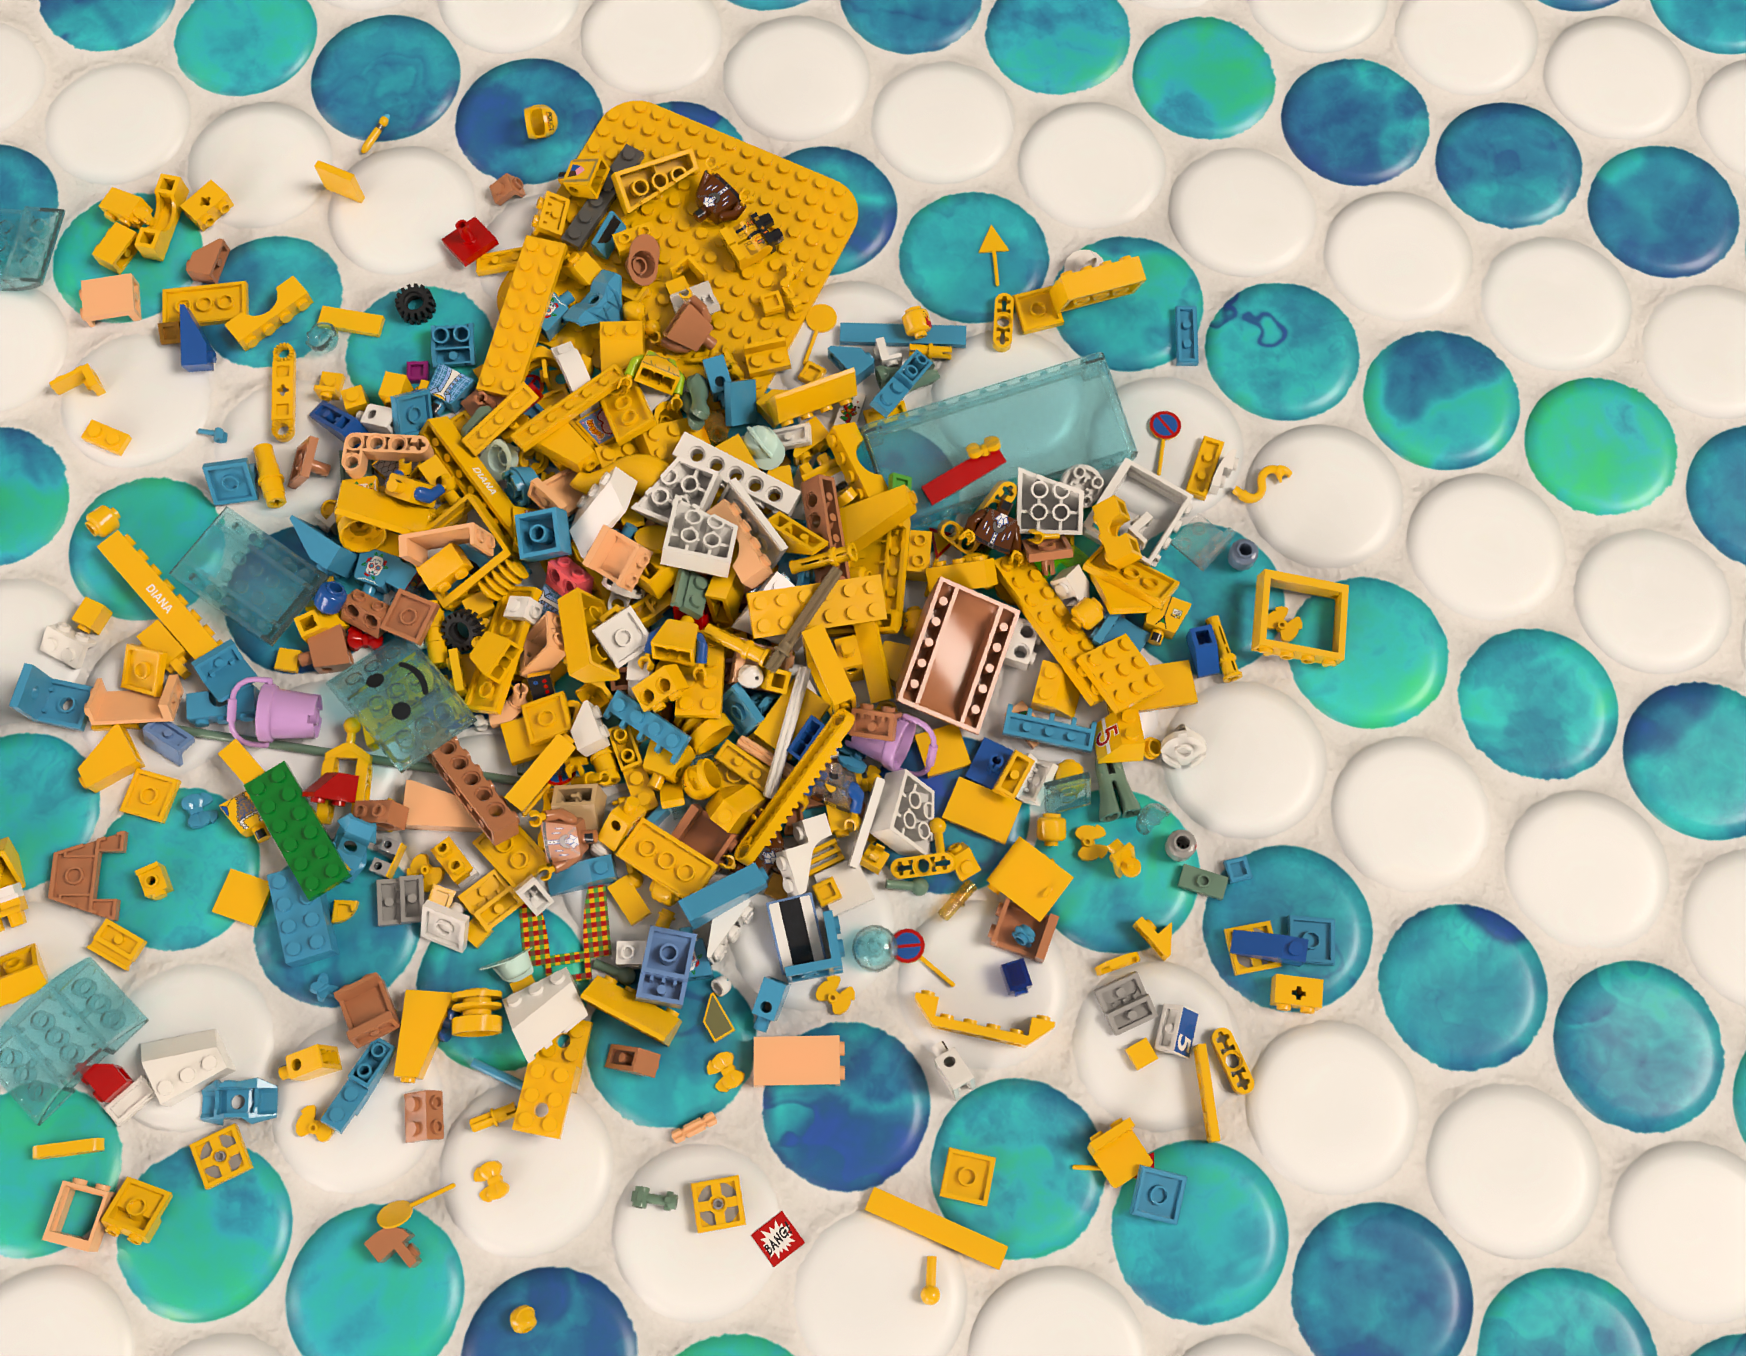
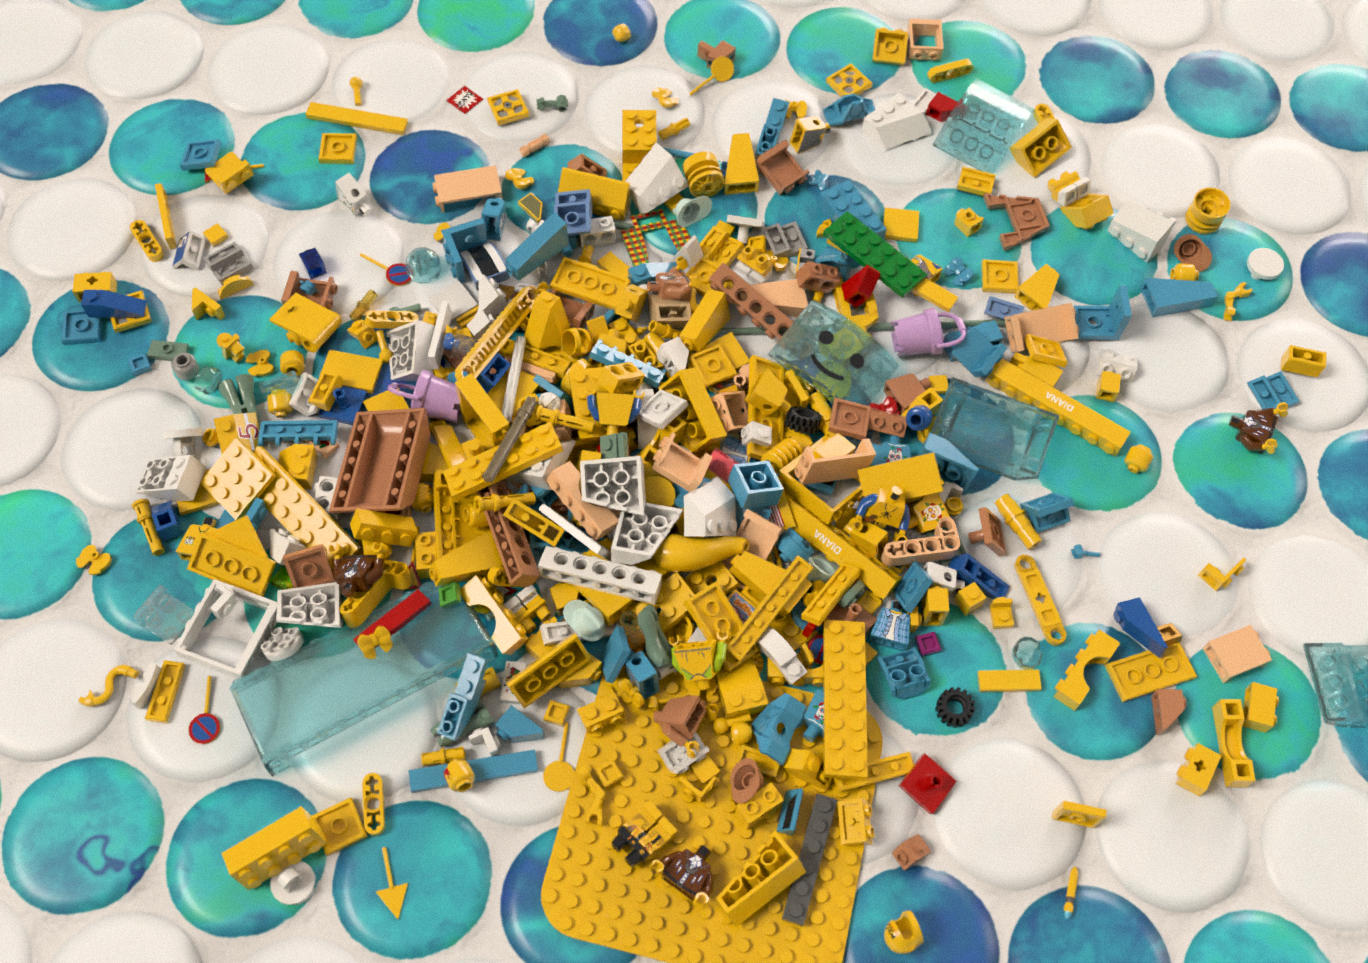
camera: 165 degrees right, 10 degrees down
yellow plate [81,420,132,456] -> none
yellow hinge [98,187,156,230] -> none
nougat bracket [404,1090,444,1143] -> none
yellow torso [558,155,610,199] -> none
yellow tile [812,876,842,908] -> none
nougat bracket [849,703,902,741] -> none
yellow slope [915,990,1055,1048] -> none
yellow hand [1027,529,1060,544] -> none
yellow head [1071,597,1104,630] -> none
yellow arch [1092,495,1142,569] -> none
dark azure tile [1175,306,1199,366] -> none
sand blue head [1227,539,1258,571] -> none
yellow window [1251,569,1349,667] -> none
none -> white slope [136,455,206,501]

